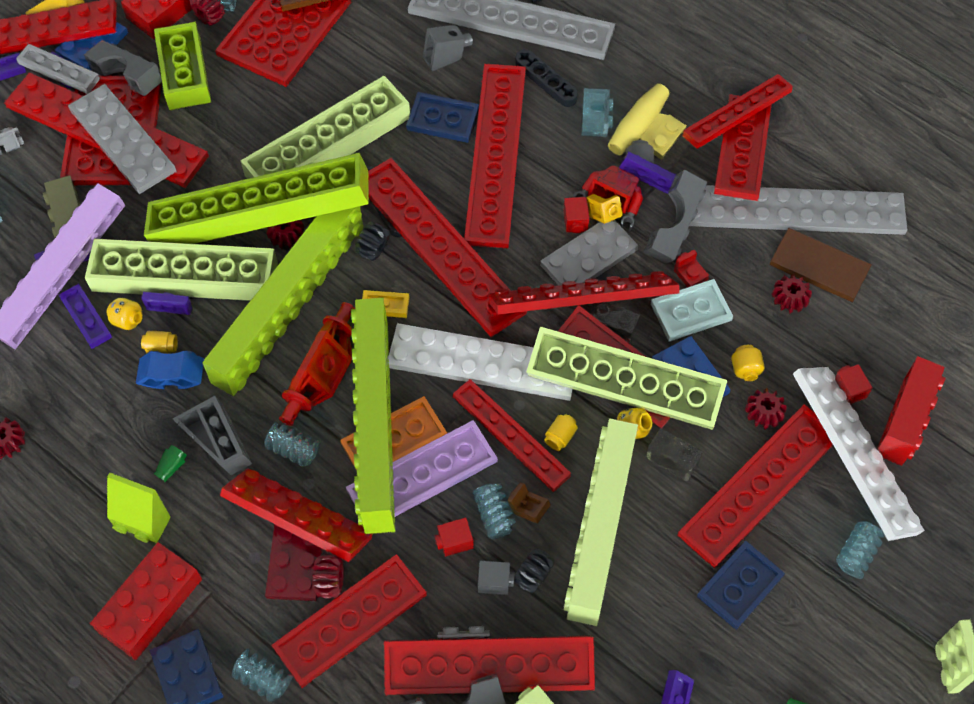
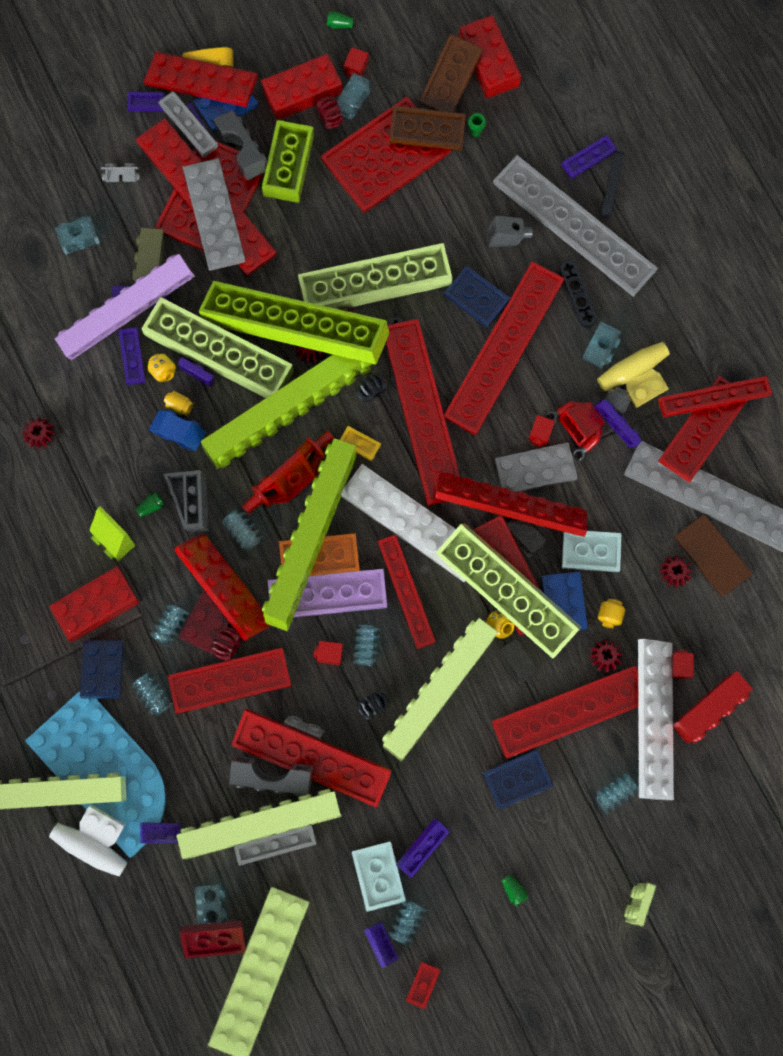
camera: 20 degrees right, 15 degrees up
dark grey brick [478,561,515,595] -> none
reddish brown bracket [508,482,551,524] -> none
yellow brick [544,414,578,451] -> none
yellow bracket [586,194,622,224] -> none
dark grey arch [643,169,707,264] -> none
red bracket [674,250,709,288] -> none
none -> clear light blue piece [150,604,190,648]

